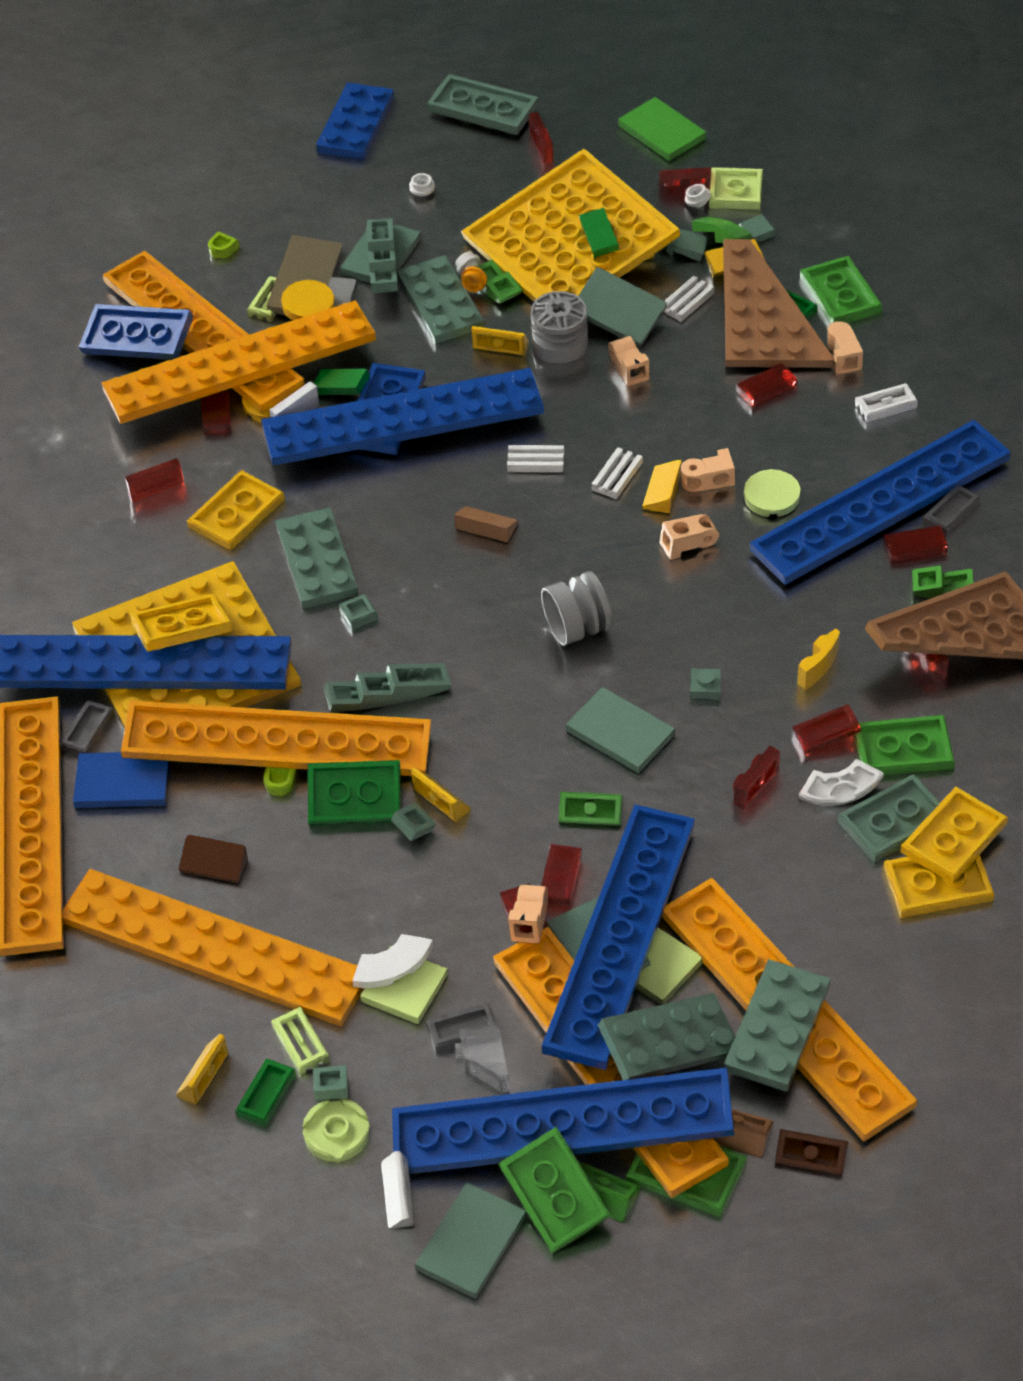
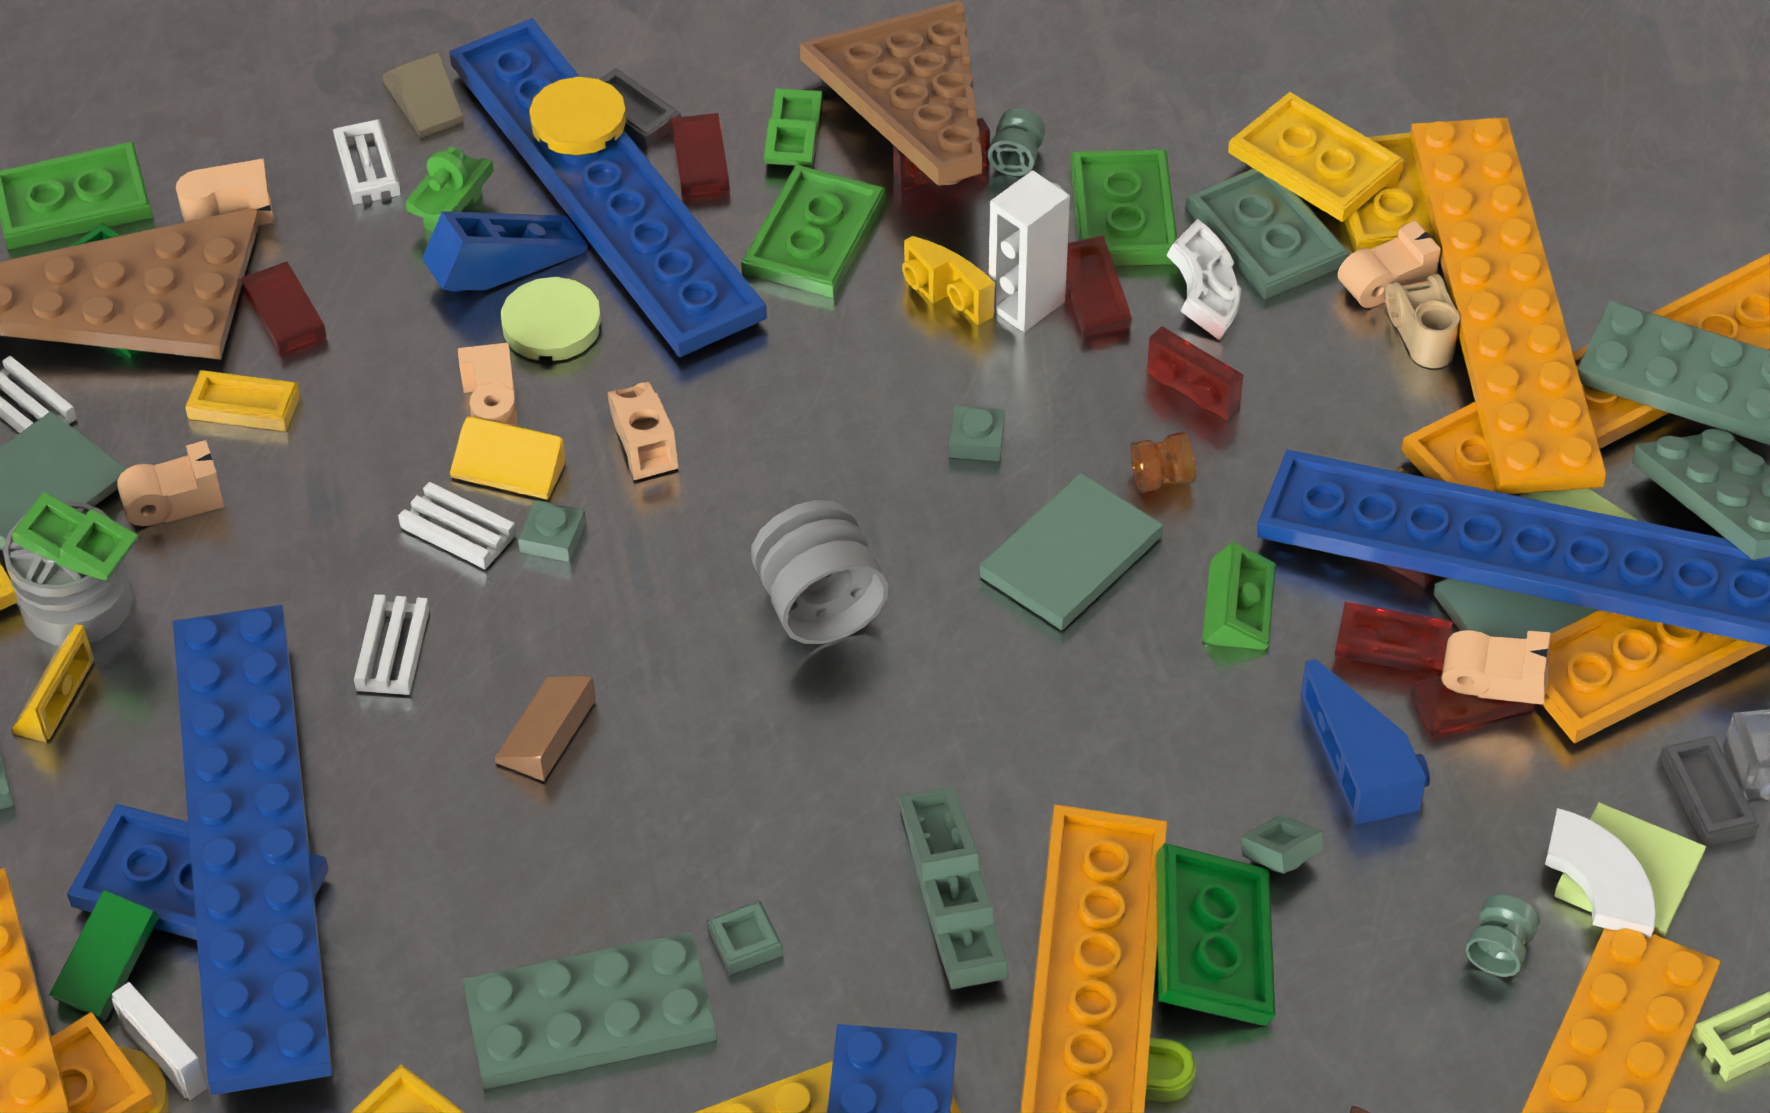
camera: 90 degrees left, 0 degrees up
yellow slope [411,767,471,822] -> none
none -> bright green slope [13,491,138,581]
none -> yellow tile [185,370,301,432]
none -> dark tan slope [382,52,464,138]
none -> bright green hips [405,146,494,232]
none -> blue slope [422,211,588,292]
none -> sand green plate [518,500,586,563]
none -> yellow tile [529,77,627,155]
none -> bright green tile [741,164,887,299]
none -> sand green wheel [988,108,1045,176]
none -> white brick [989,170,1070,333]
none -> clear orange wheel [1130,432,1196,493]
none -> blue slope [1301,659,1430,825]
none -> light nougat leg [1338,220,1441,308]
none -> tan piece [1385,274,1460,368]
none -> light orange plate [1410,118,1606,494]
none -> sand green wheel [1465,894,1540,977]

